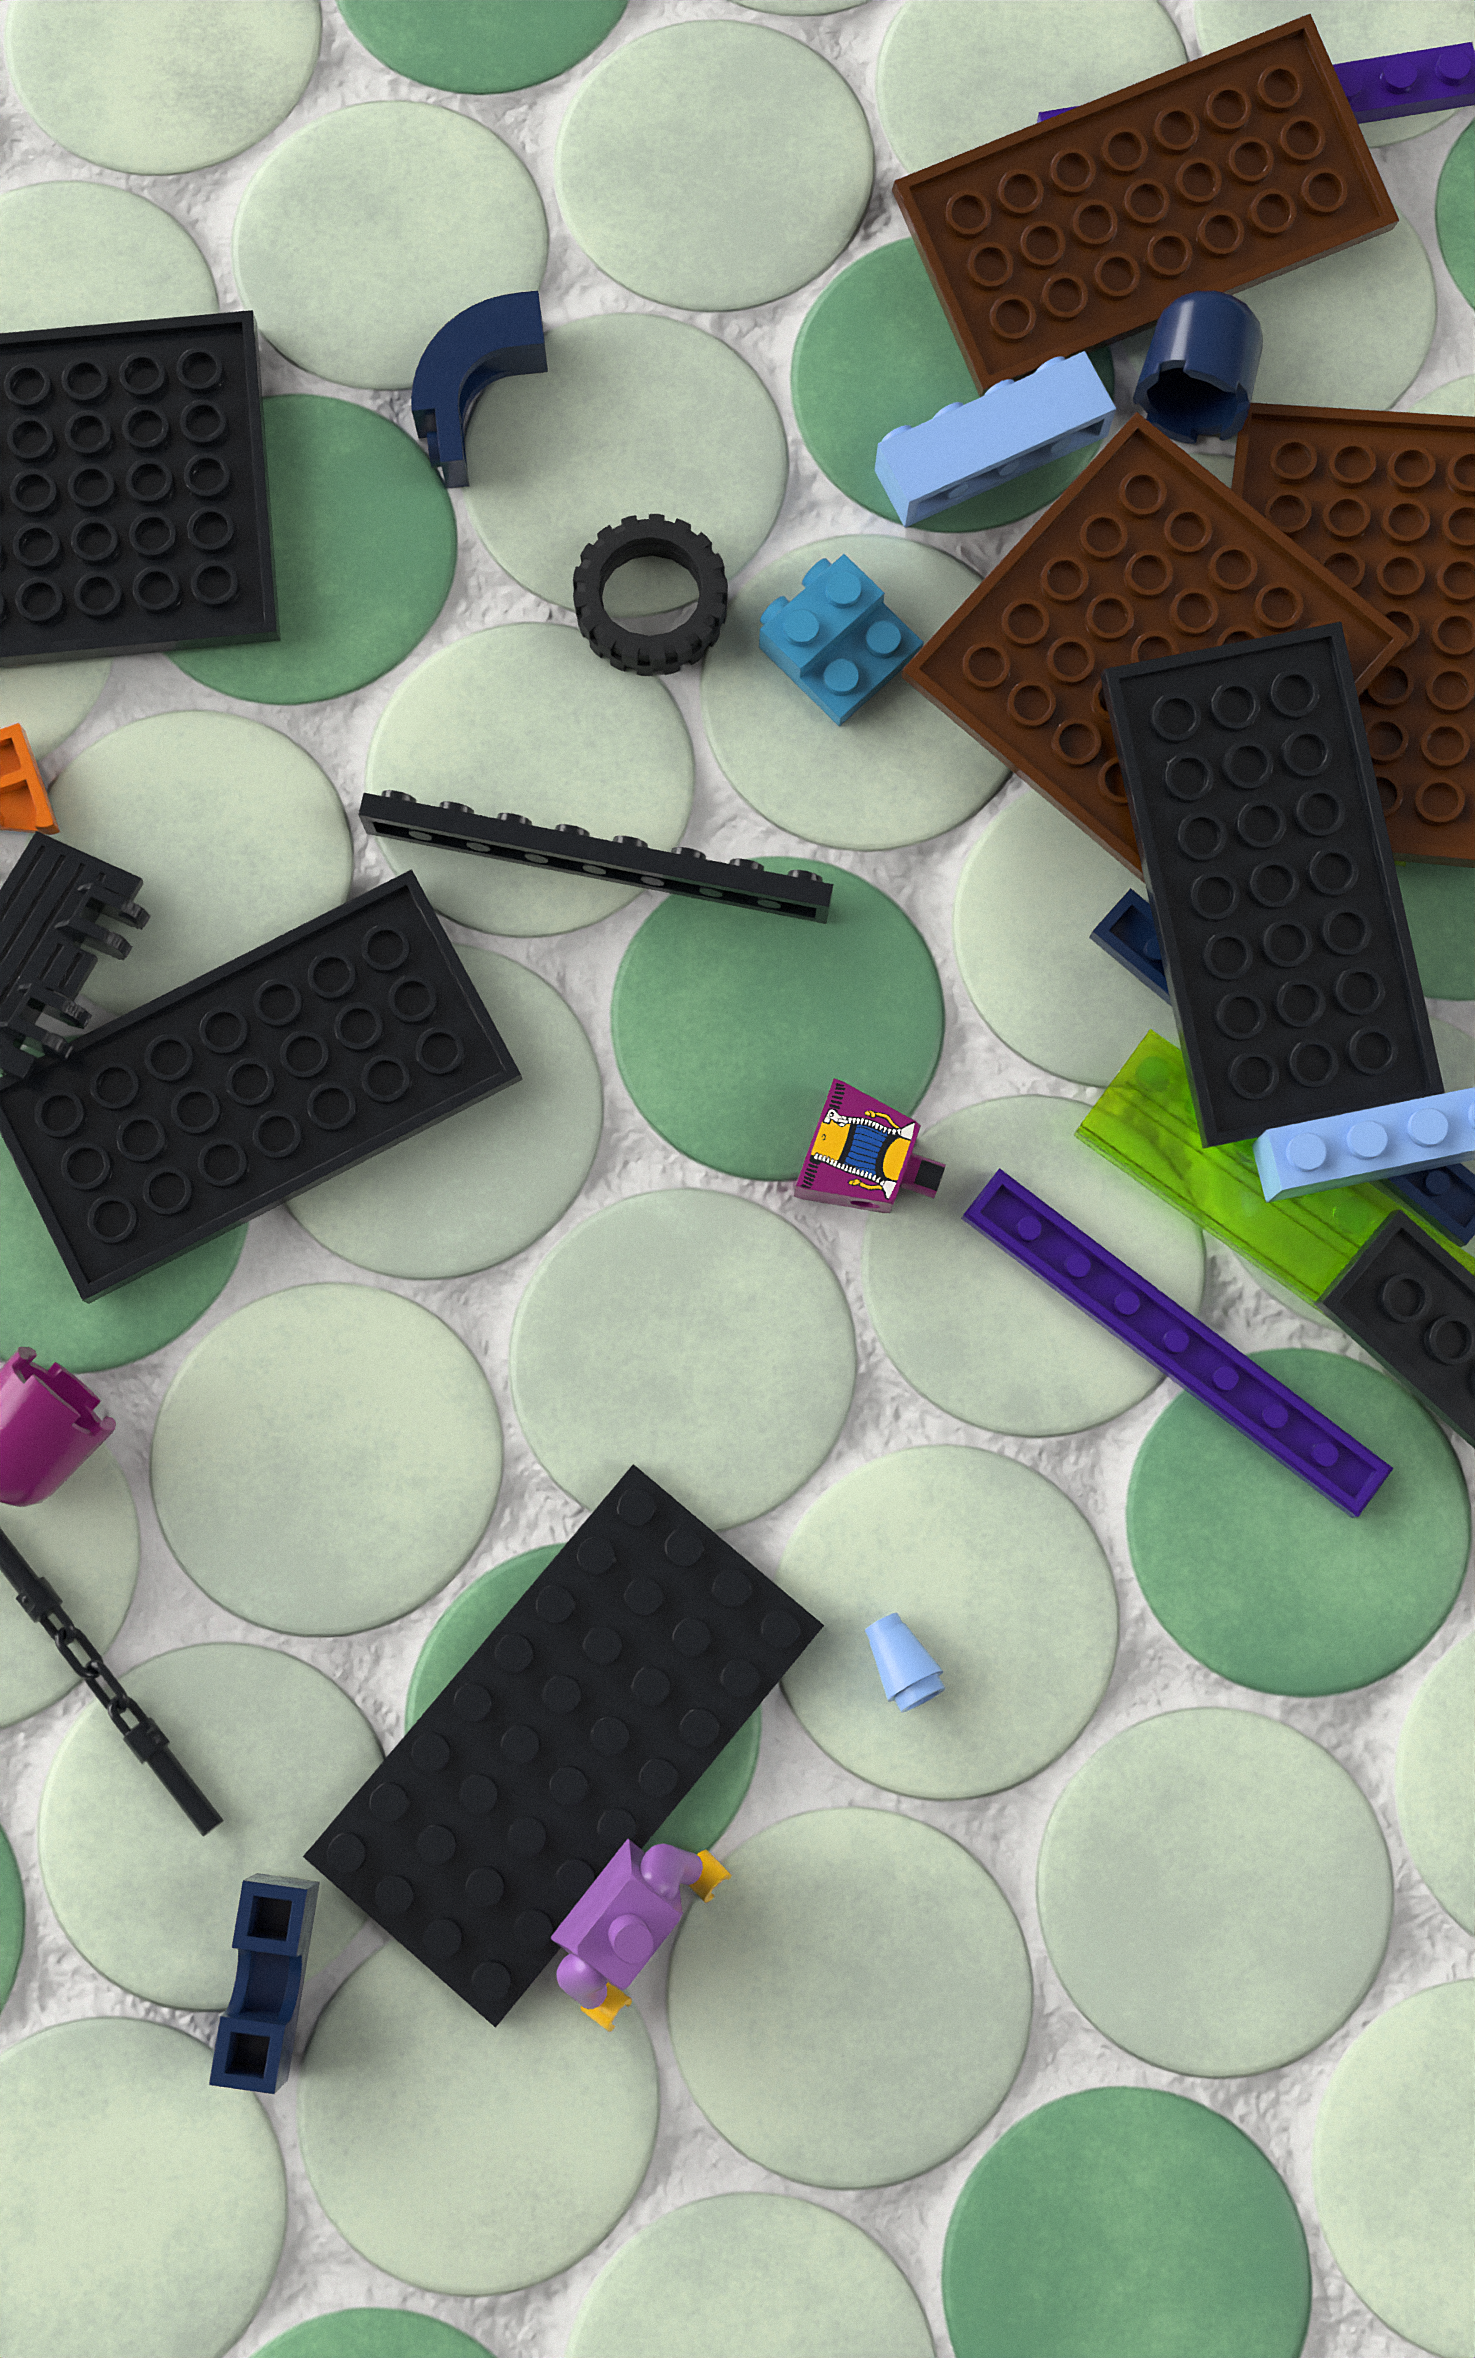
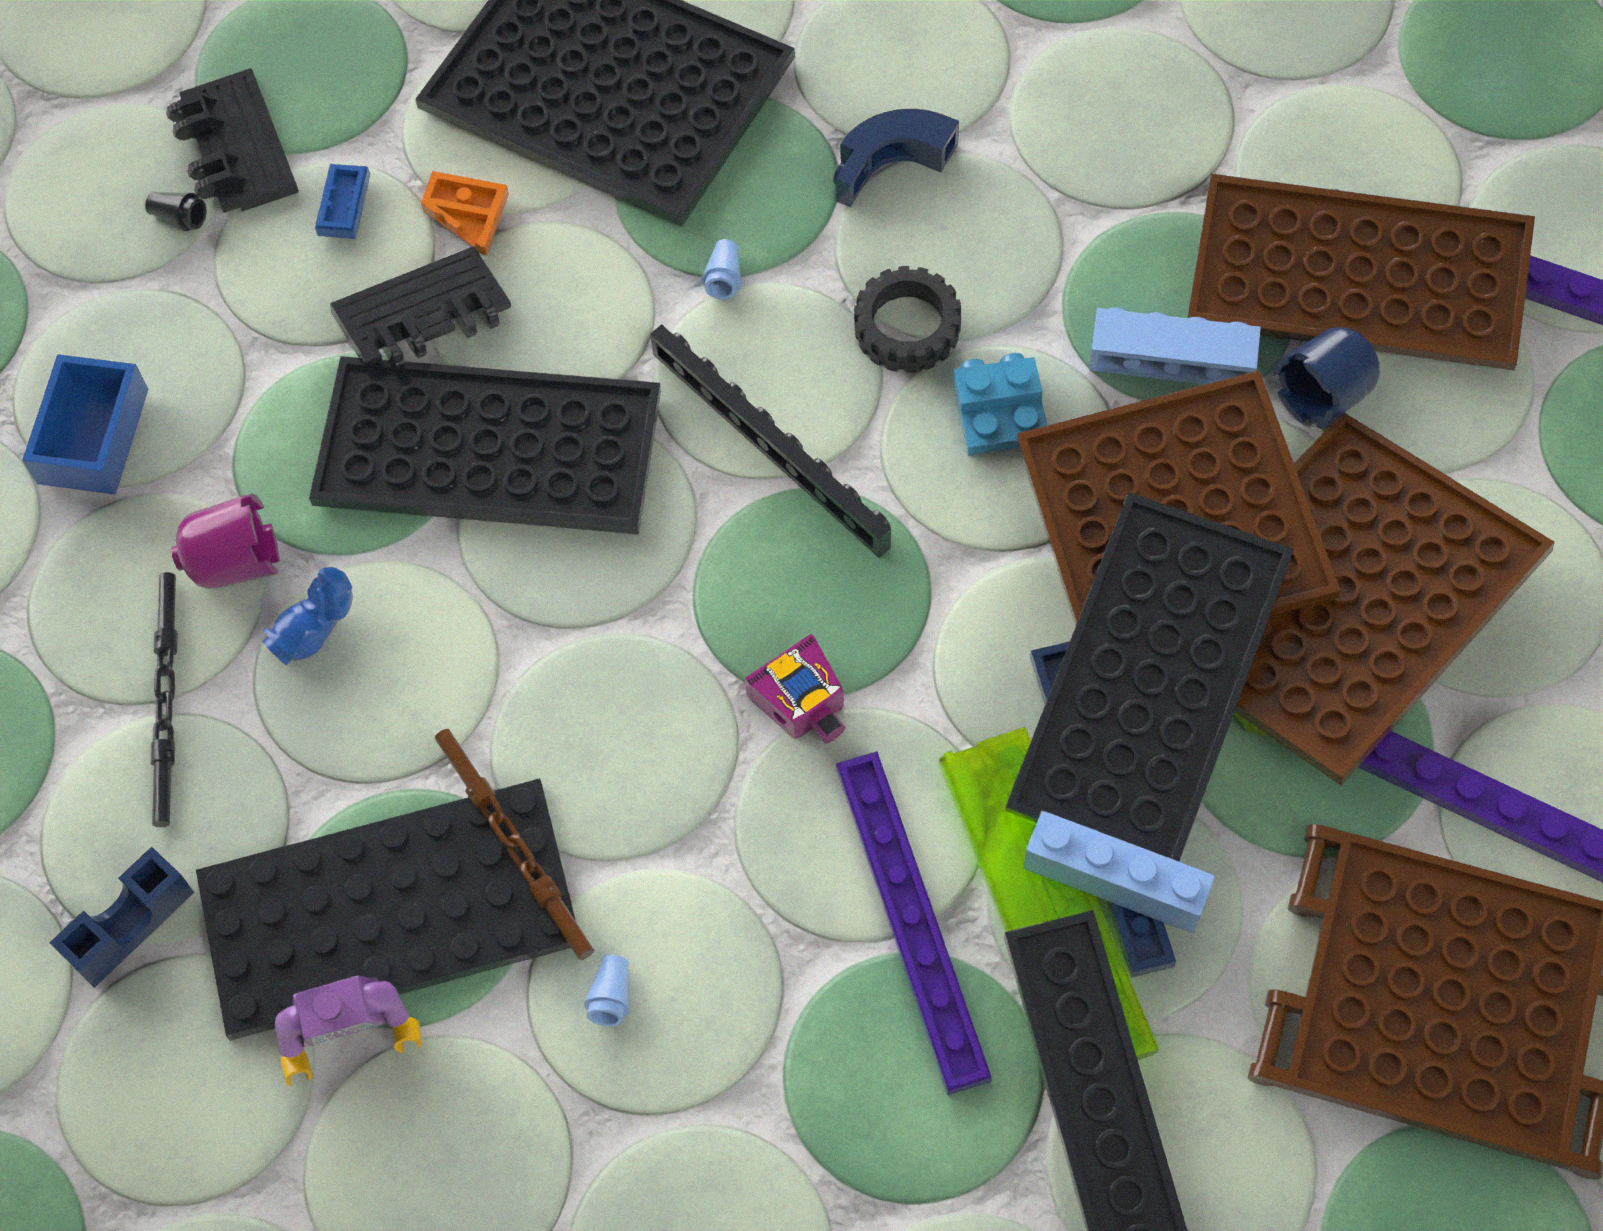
camera: 40 degrees right, 15 degrees down
none -> blue animal [262,567,353,665]
none -> reddish brown piece [435,729,595,960]
none -> light blue cone [702,239,741,299]

